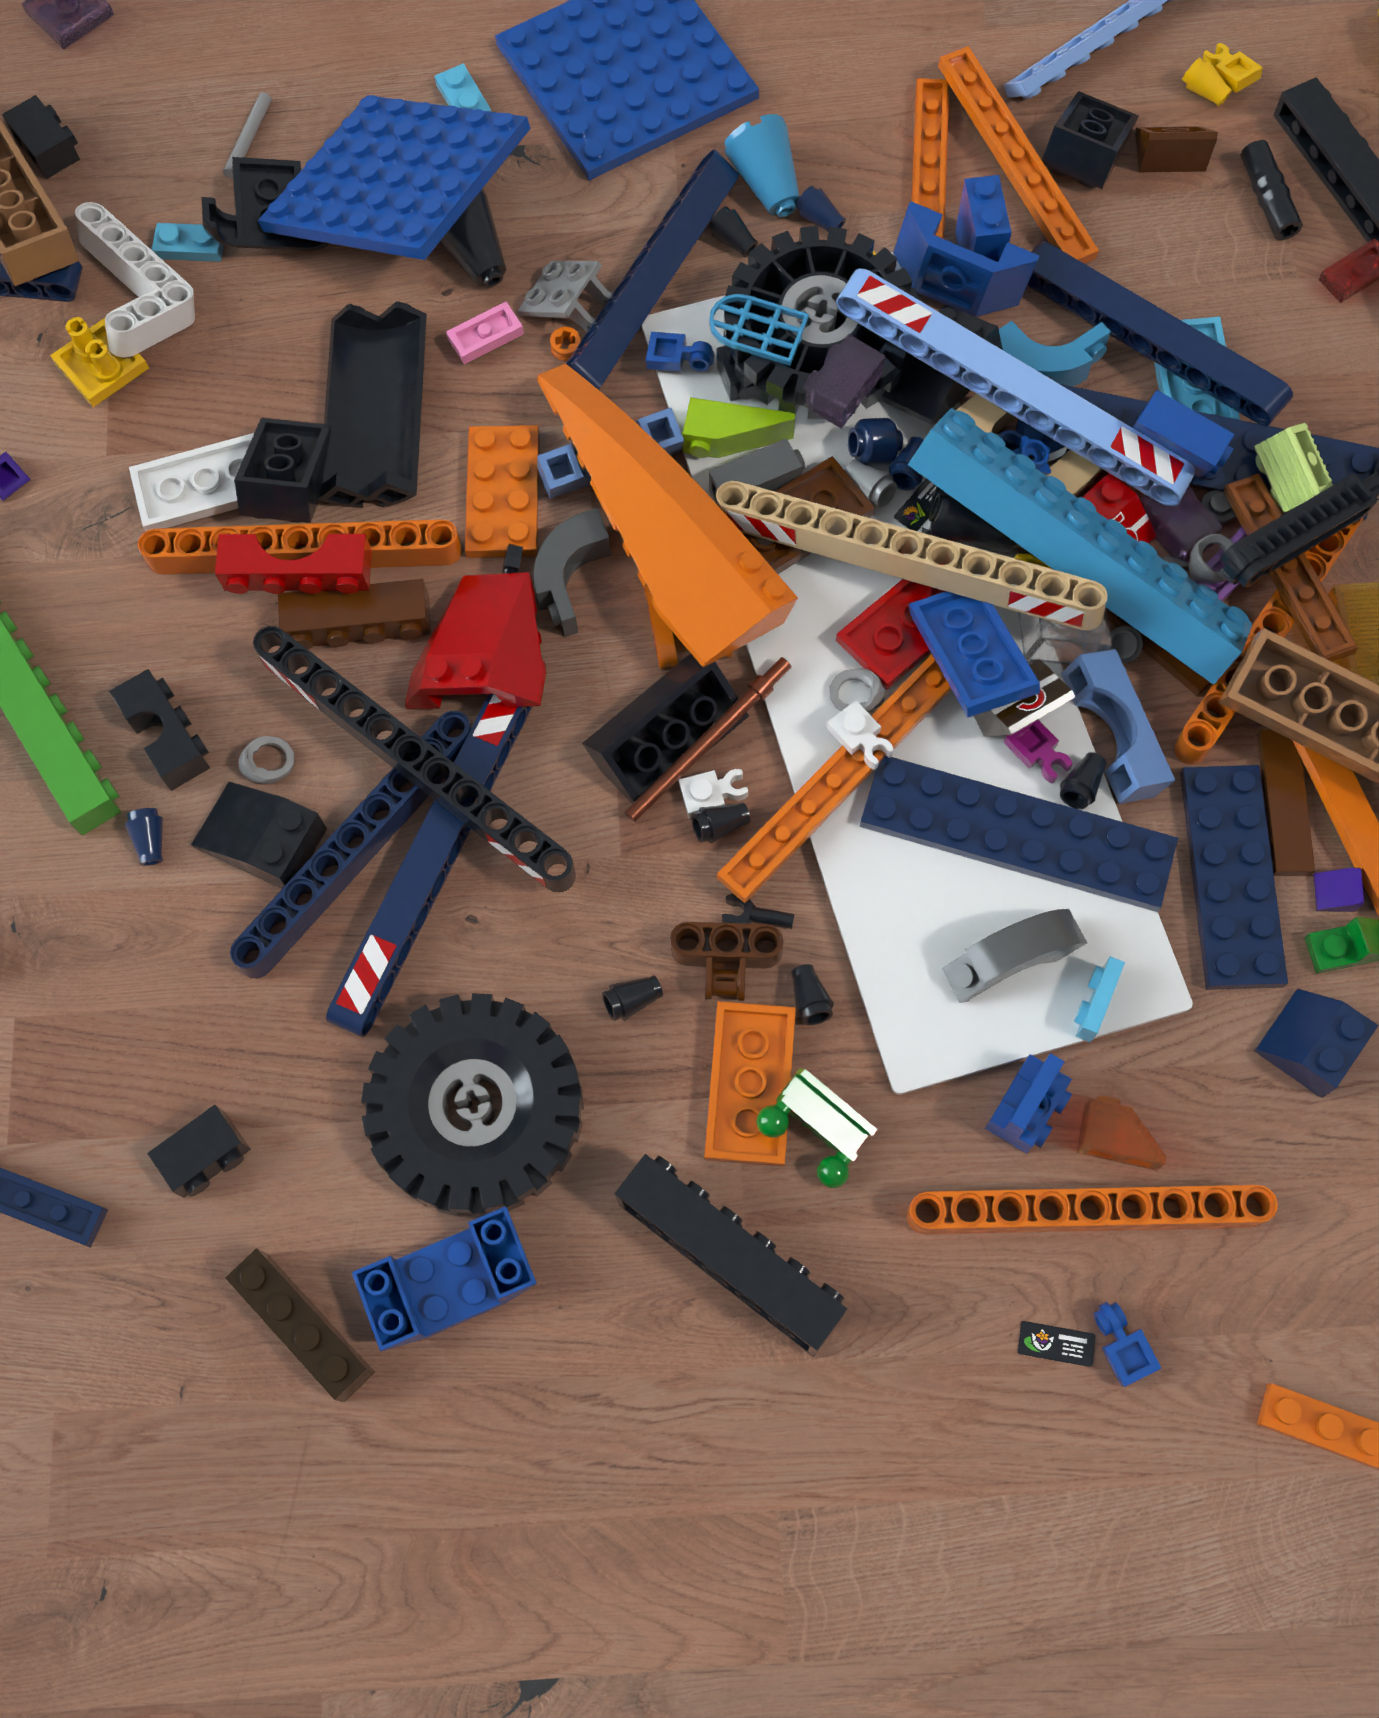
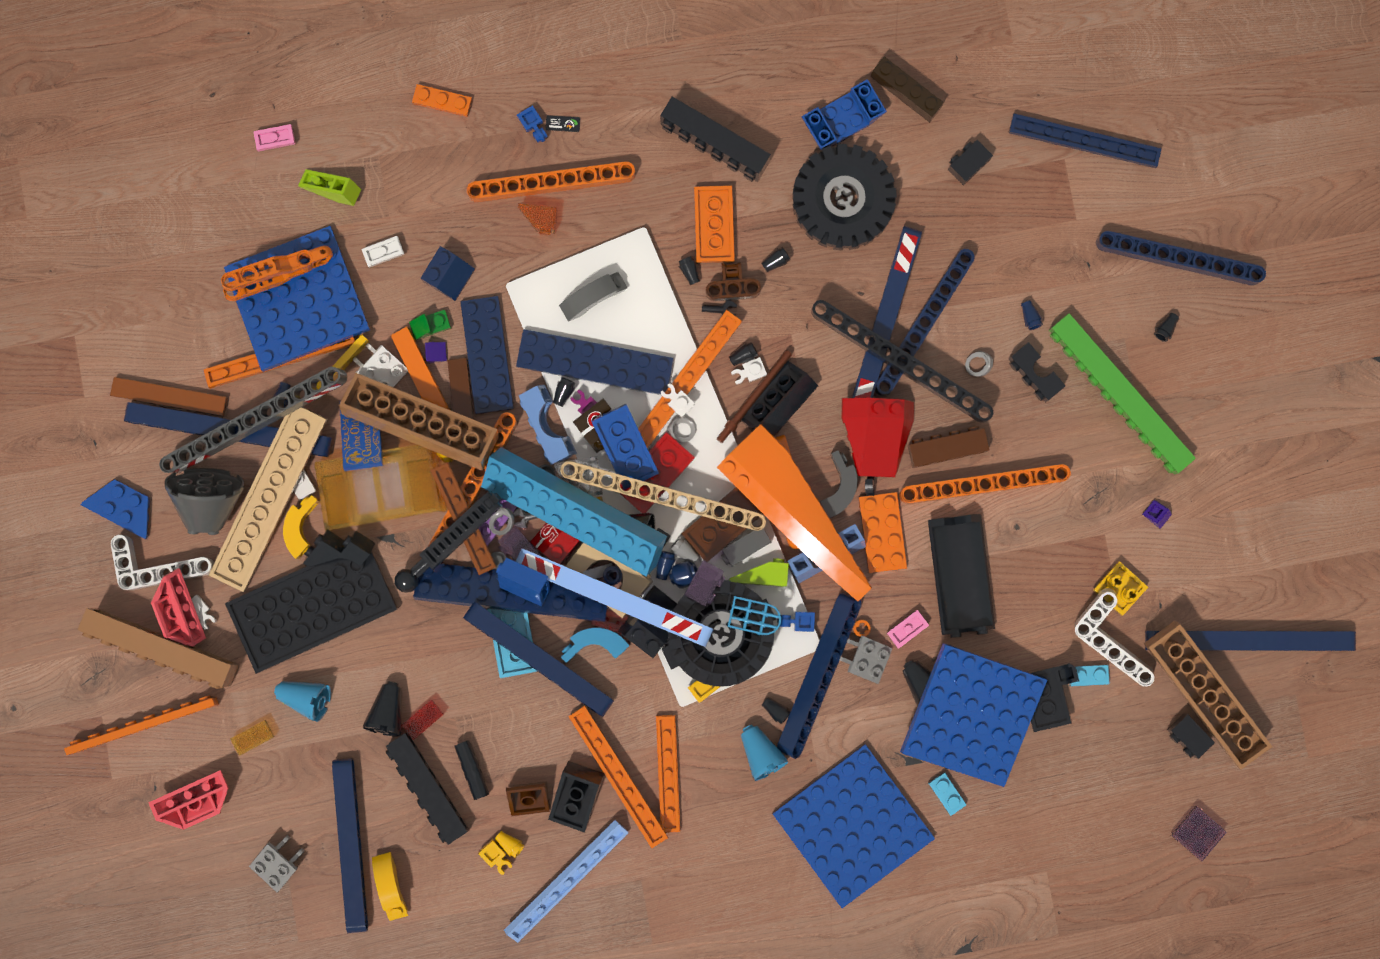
camera: 170 degrees right, 15 degrees up
white plate [129,433,254,531] -> none
black slope [191,781,327,889] -> none
red arch [215,534,372,594] -> none
light grey bar [223,92,272,179] -> none
black slope [234,418,331,523] -> none
gear [756,1068,877,1188] -> none
dark blue cone [796,185,846,232] -> none
blue slope [893,201,1039,317] -> none
blue brick [955,175,1012,262] -> none
blue brick [985,1053,1072,1154] -> none
blue plate [1012,436,1051,475] -> none
medium azure plate [1074,956,1125,1043] -> none
yellowish green brick [1254,423,1333,513] -> none

